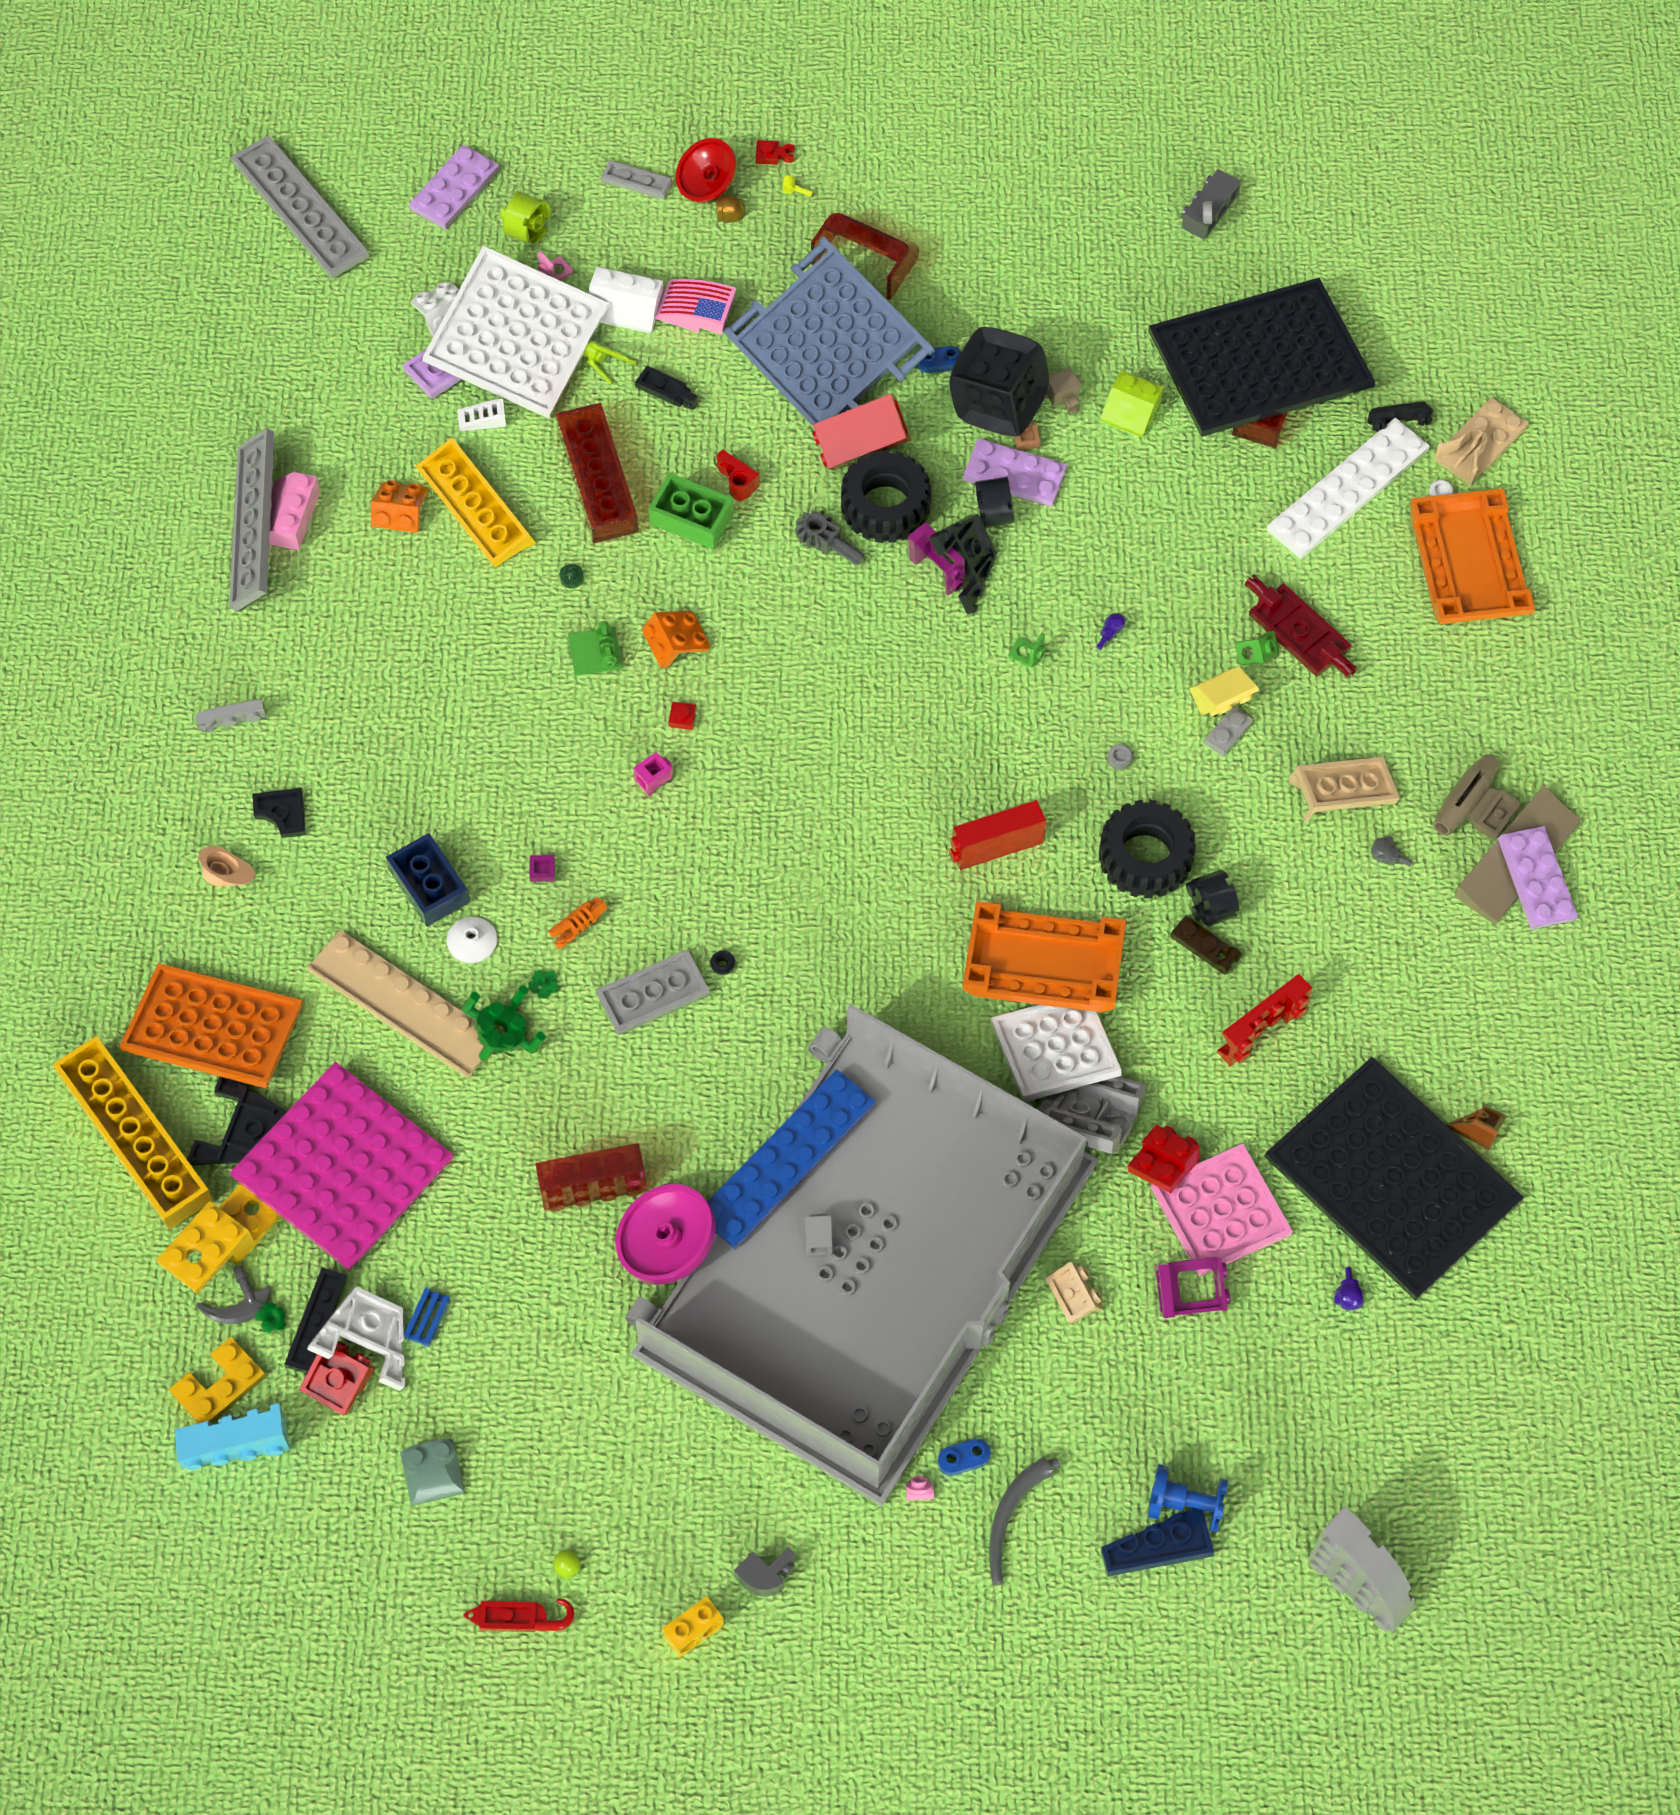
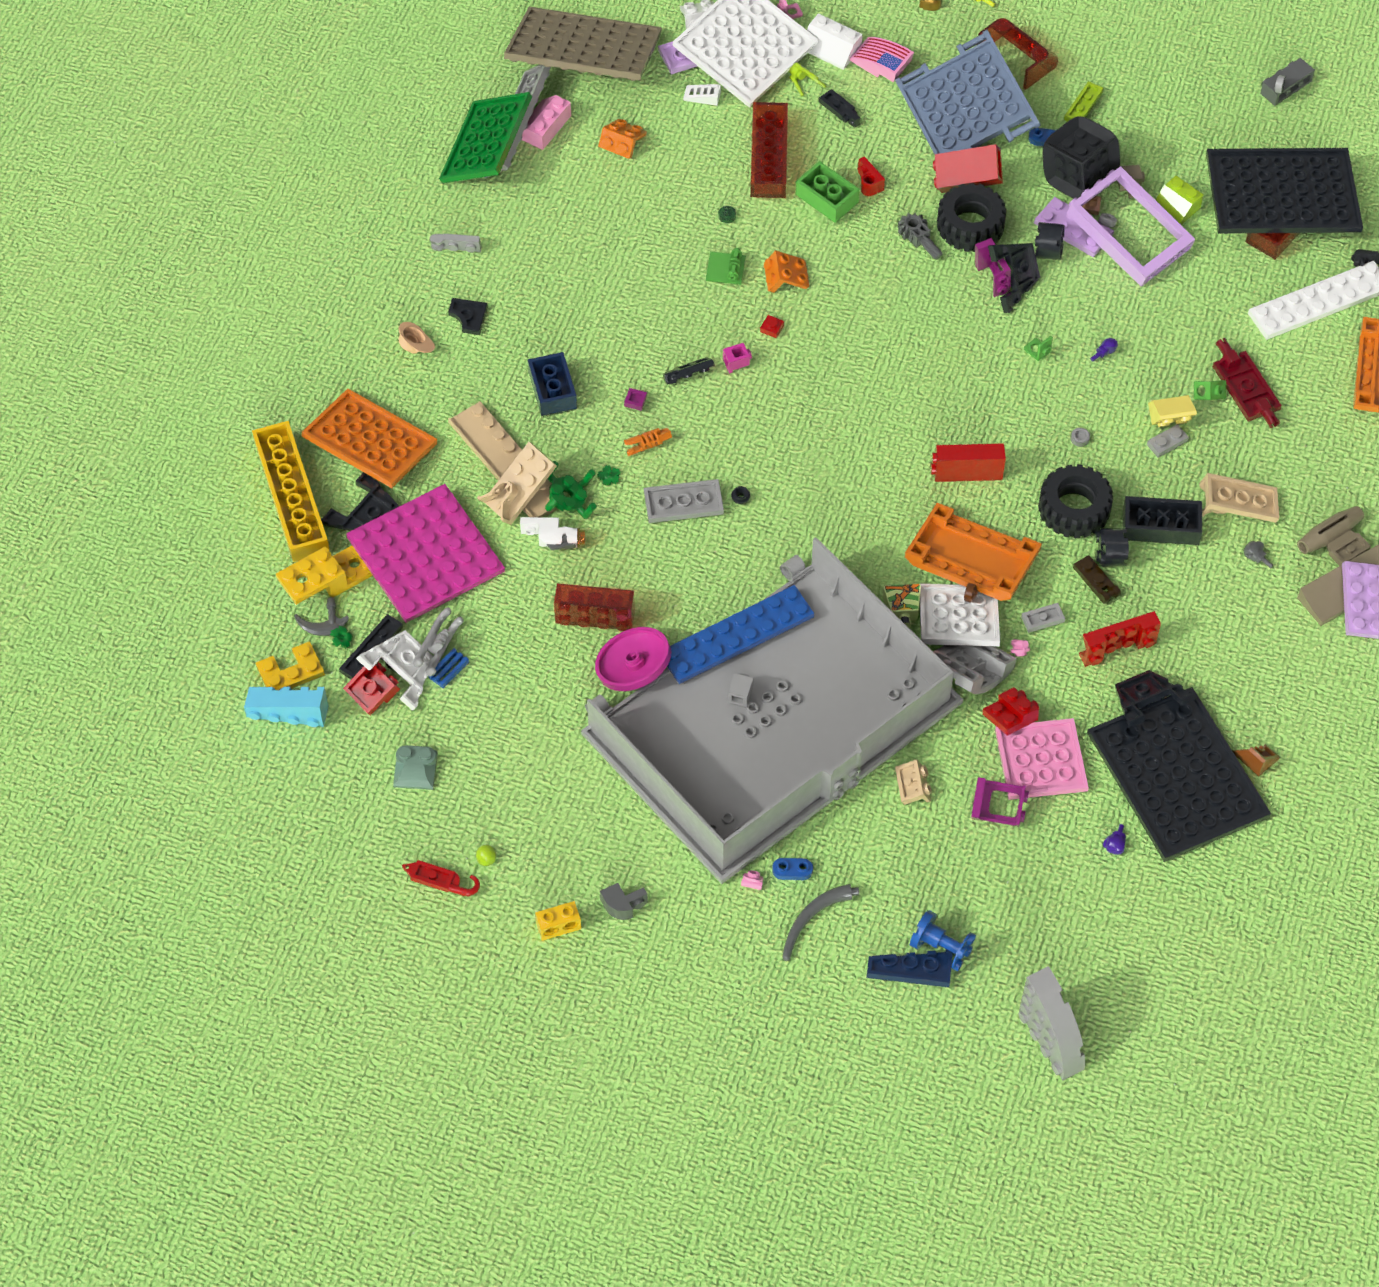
camera: 20 degrees right, 5 degrees down
yellow arch [415,437,537,568] -> none
white dish [447,917,497,963] -> none
none -> light grey piece [413,608,464,676]
none -> green plate [439,92,532,183]
none -> tan plate [477,442,557,525]
none -> dark tan plate [504,6,662,81]
none -> white plate [520,517,585,550]
none -> black hinge [663,357,715,385]
none -> torso [883,584,921,628]
none -> reddish brown tile [964,583,978,603]
none -> bright pink plate [1011,639,1030,656]
none -> light grey plate [1021,603,1065,633]
none -> lime plate [1064,81,1104,122]
none -> lavender window [1067,166,1195,287]
none -> light grey tile [1098,213,1117,228]
none -> black wing [1115,670,1197,728]
none -> black brick [1123,496,1202,545]

